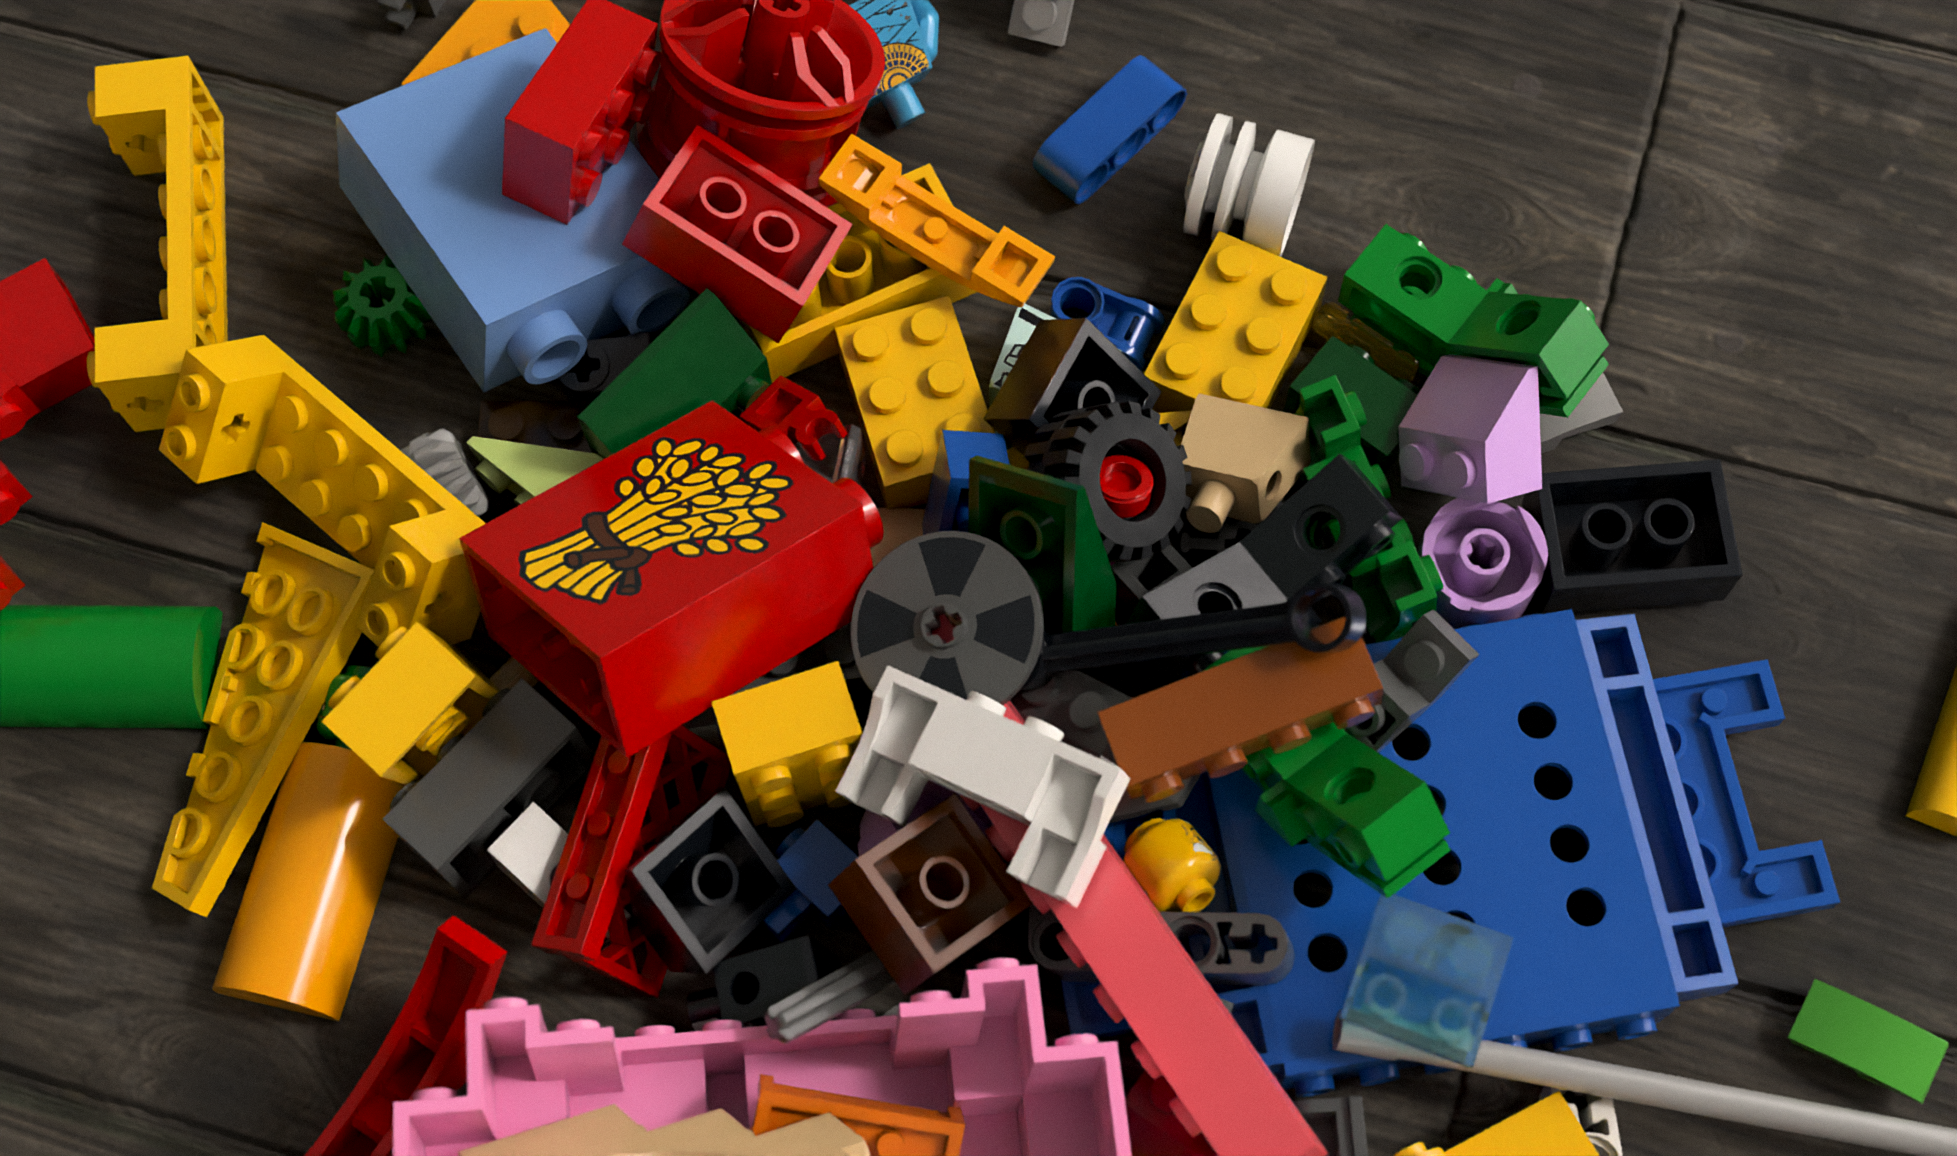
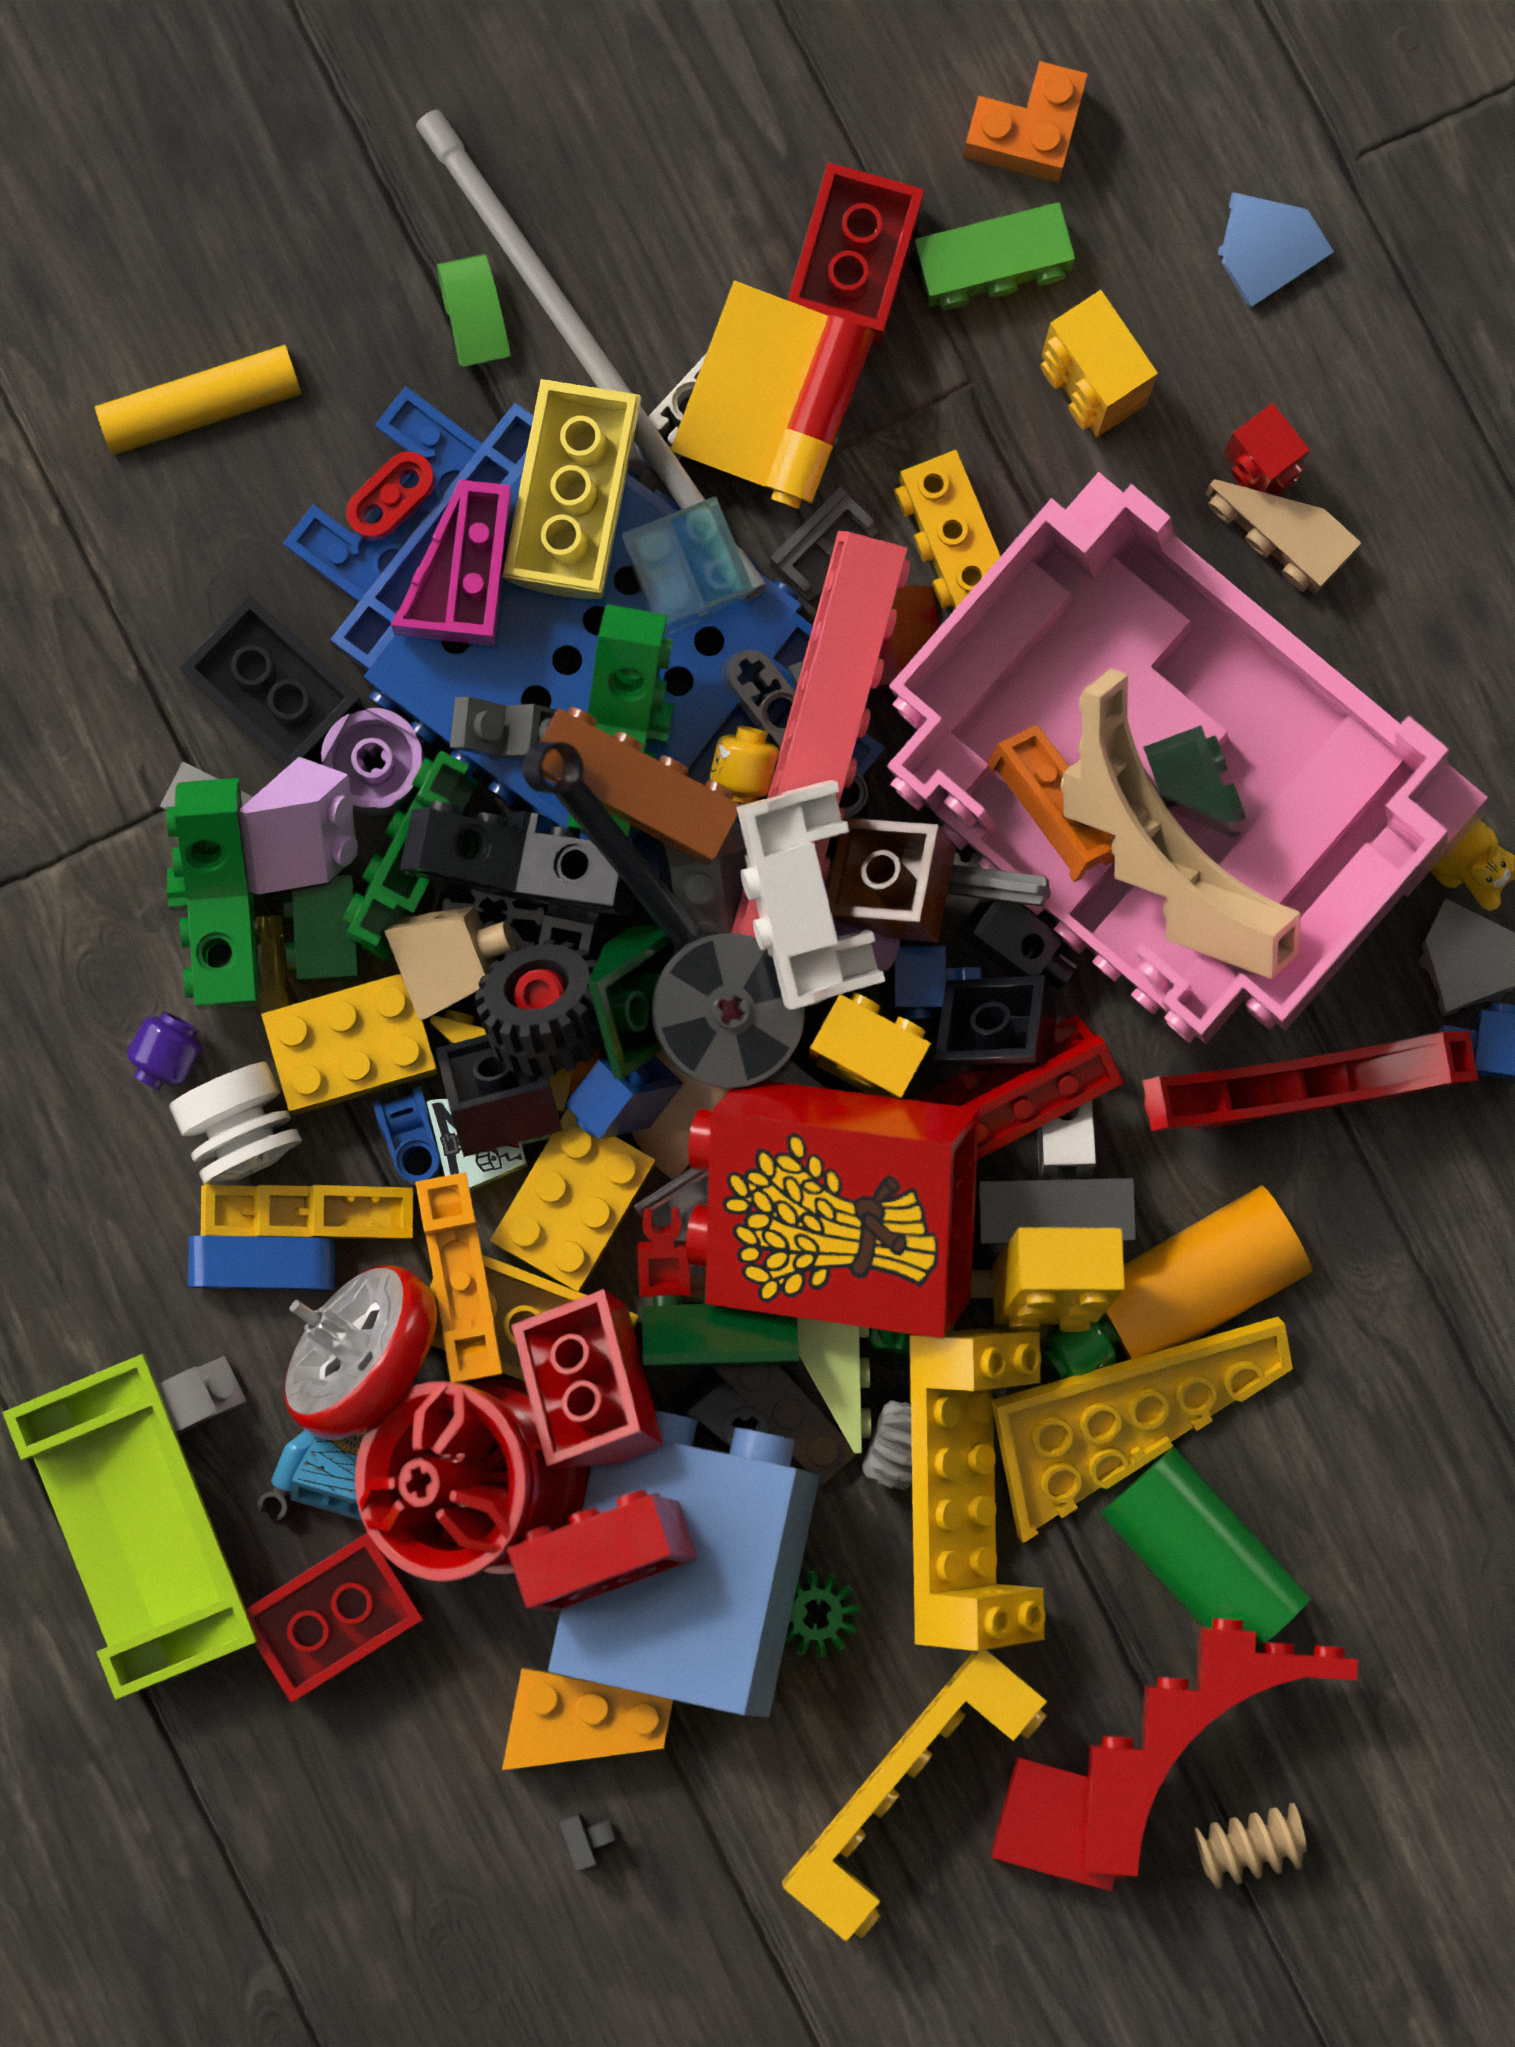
camera: 140 degrees left, 15 degrees up
none -> dark purple head [127,1011,203,1090]
none -> yellow slope [201,1185,413,1239]
none -> wheel [284,1265,437,1440]
none -> red plate [346,452,435,541]
none -> dark pink wedge [391,480,513,646]
none -> light yellow brick [502,379,641,599]

